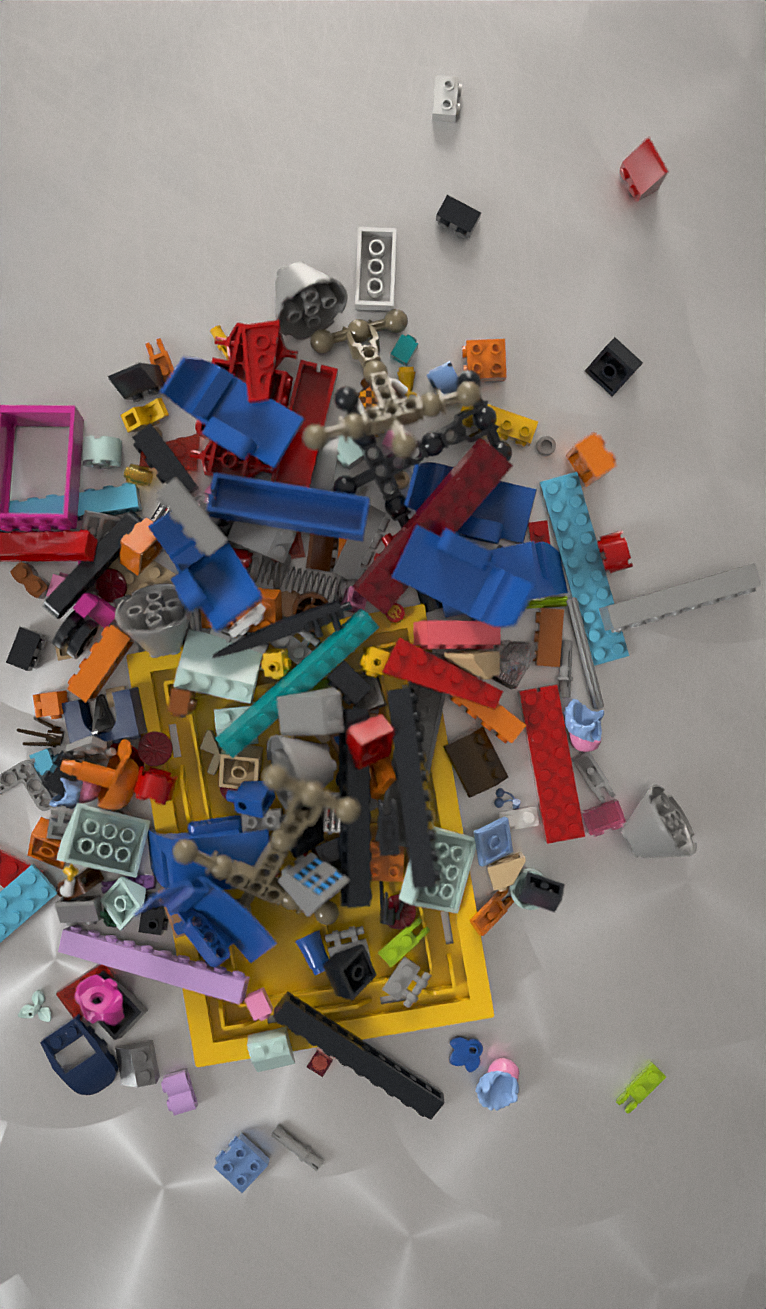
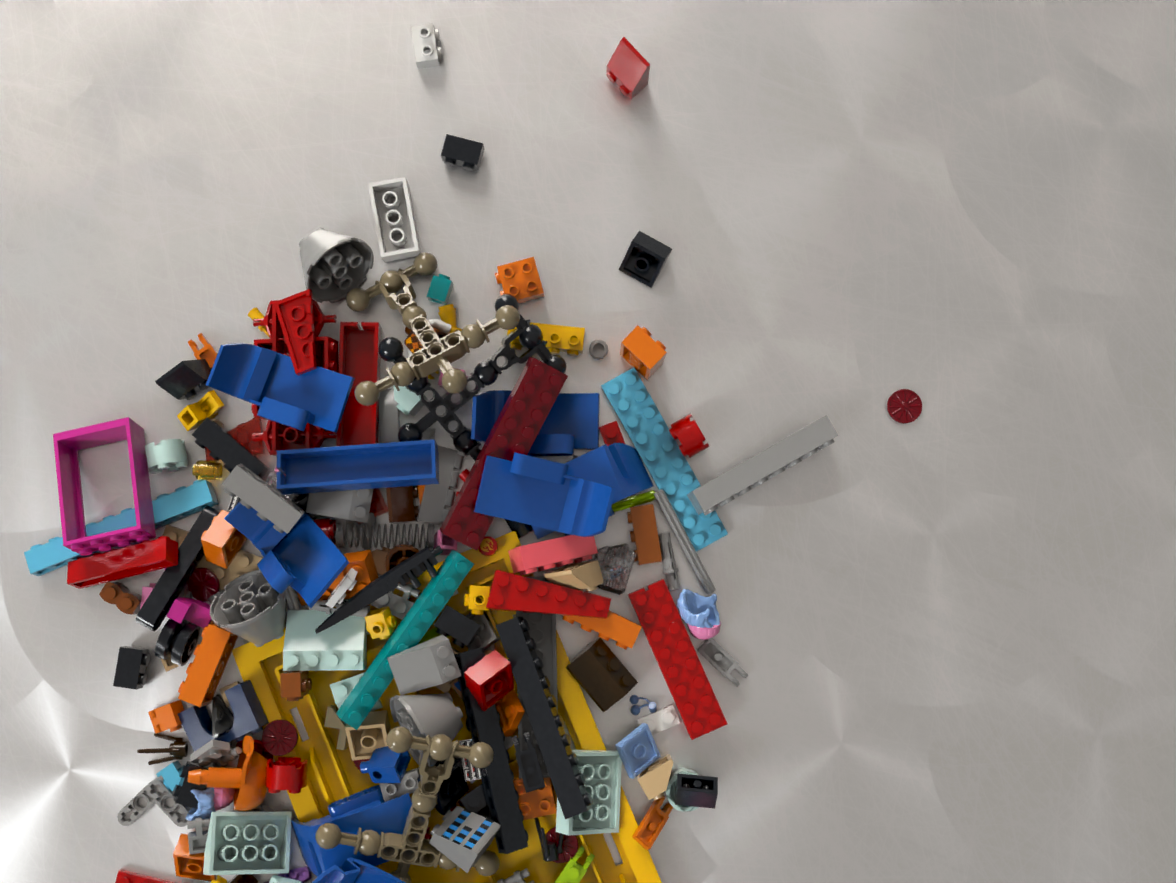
camera: 15 degrees left, 5 degrees down
light grey wing [80,510,122,544] -> none
tan tile [391,471,409,490] -> none
medium blue brick [427,361,458,396] -> none
clear pink brick [581,799,626,837] -> none
light grey cone [621,785,697,858] -> none

